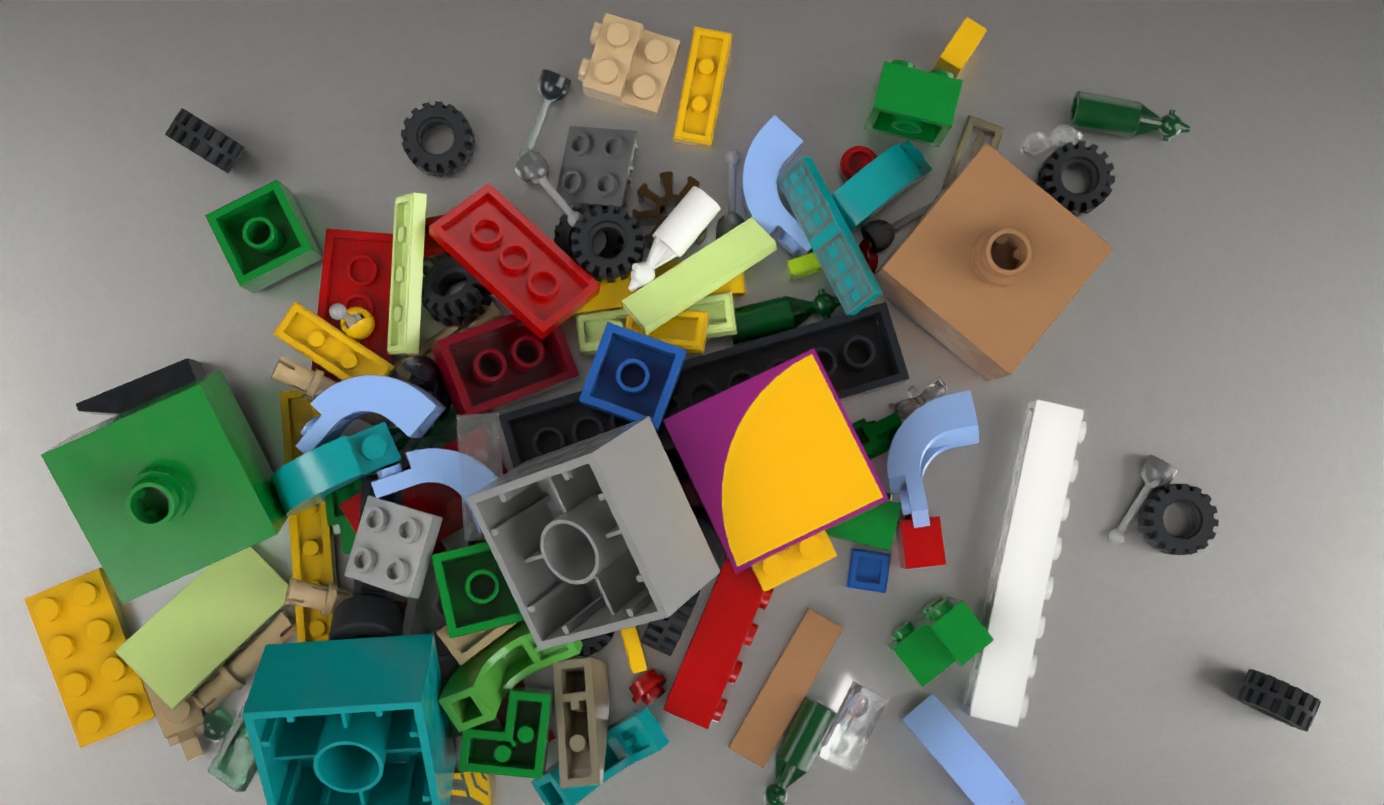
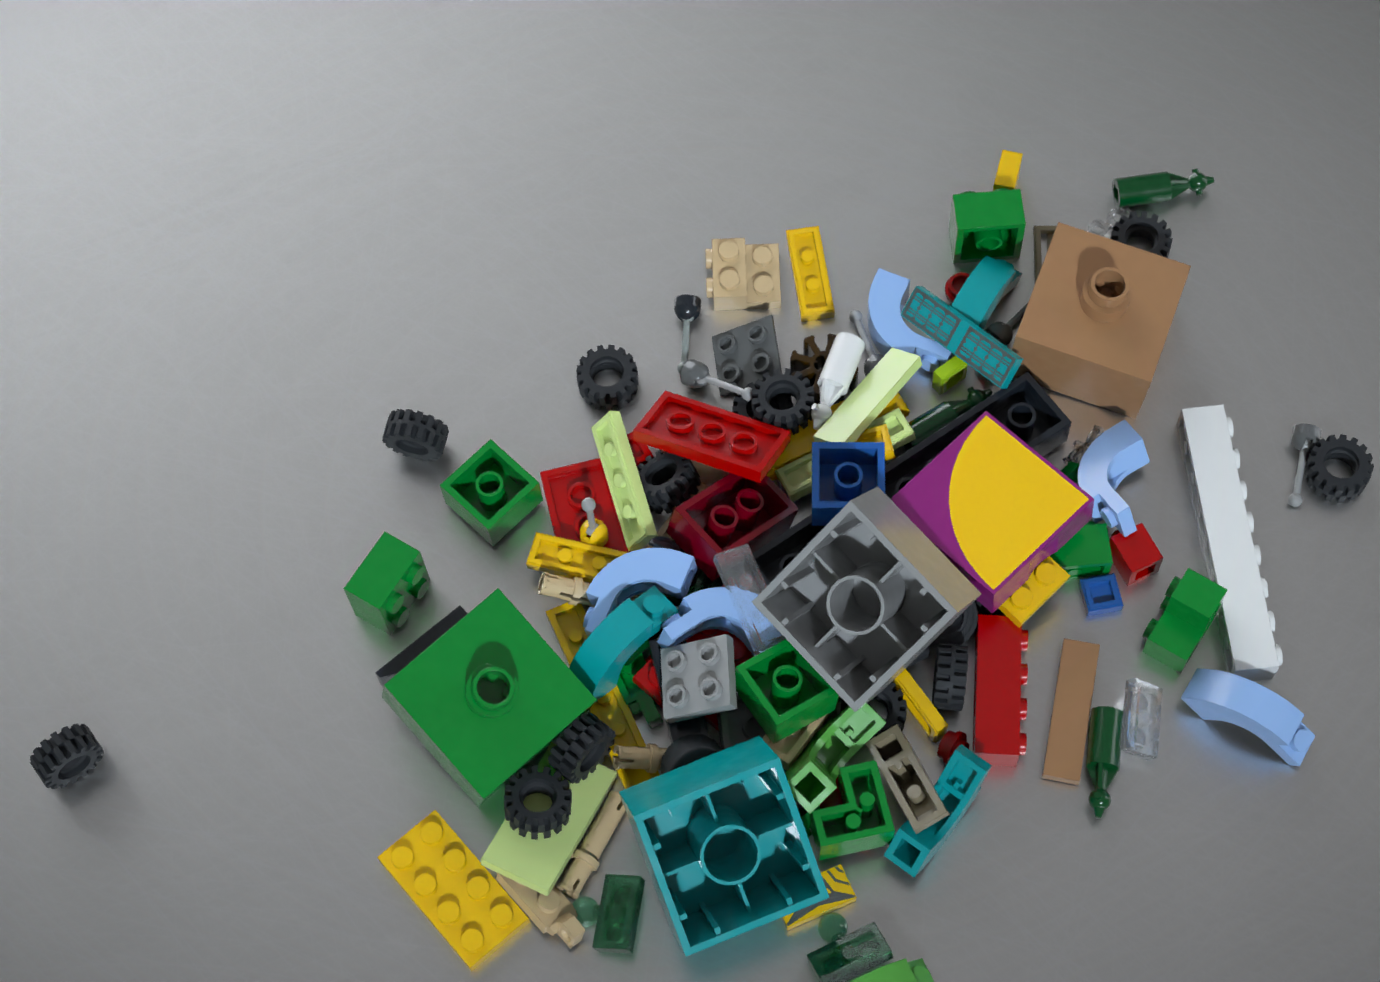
camera: 15 degrees left, 20 degrees down
none -> green brick [343,531,430,635]
none -> black tyre [504,765,572,840]
none -> black tyre [548,712,616,784]

